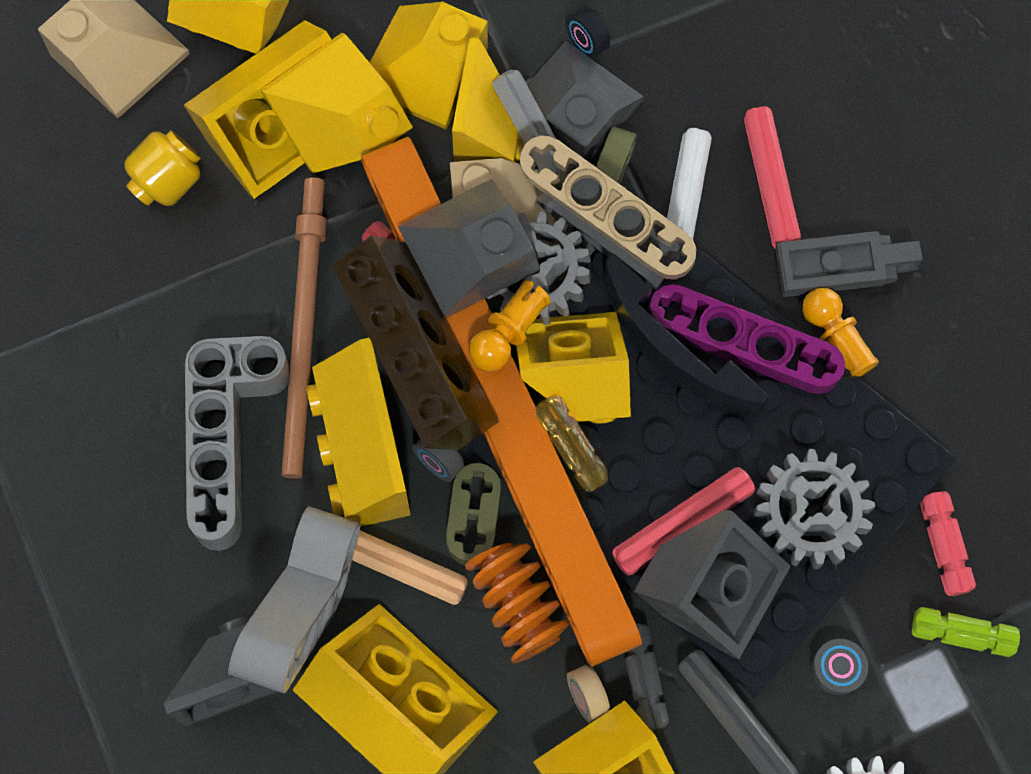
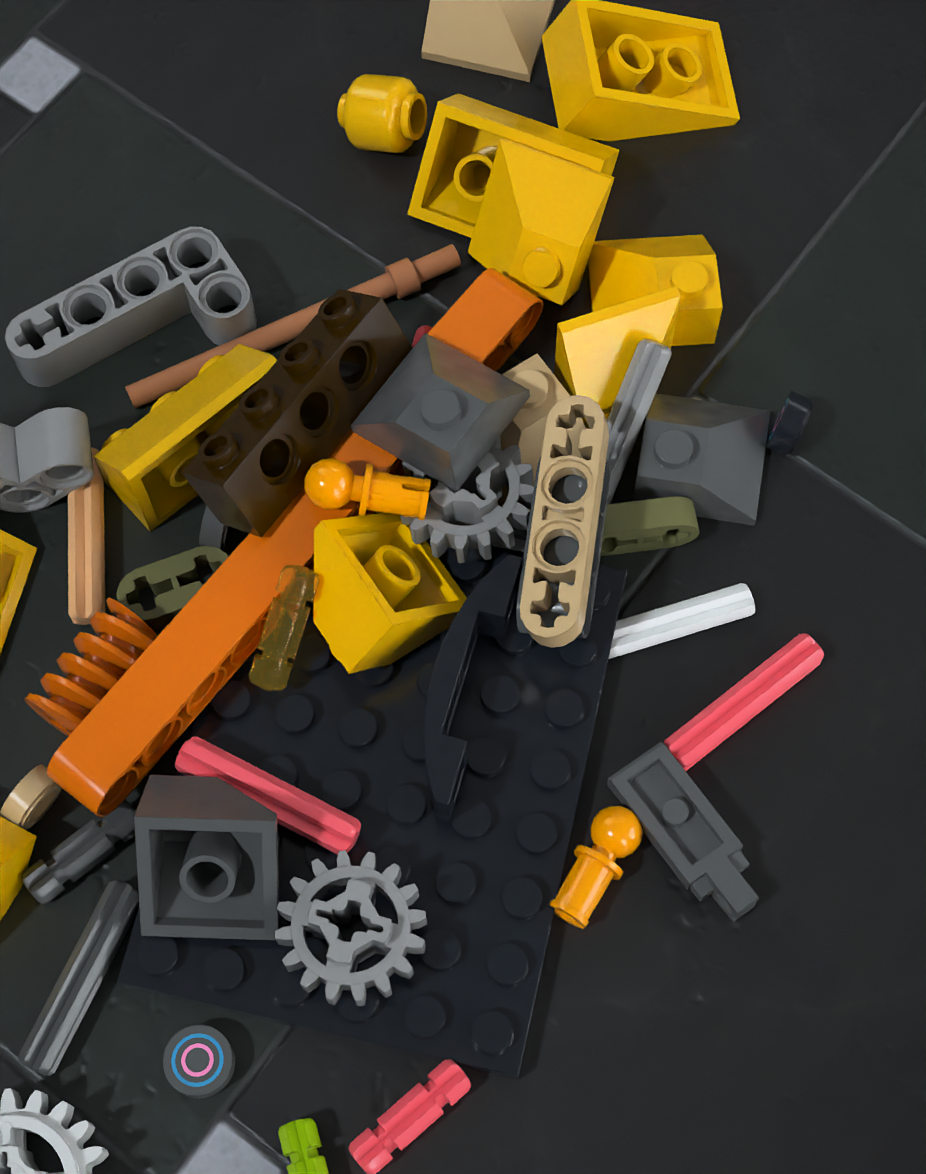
camera: 65 degrees right, 5 degrees down
magenta beam [648,284,845,394] -> none

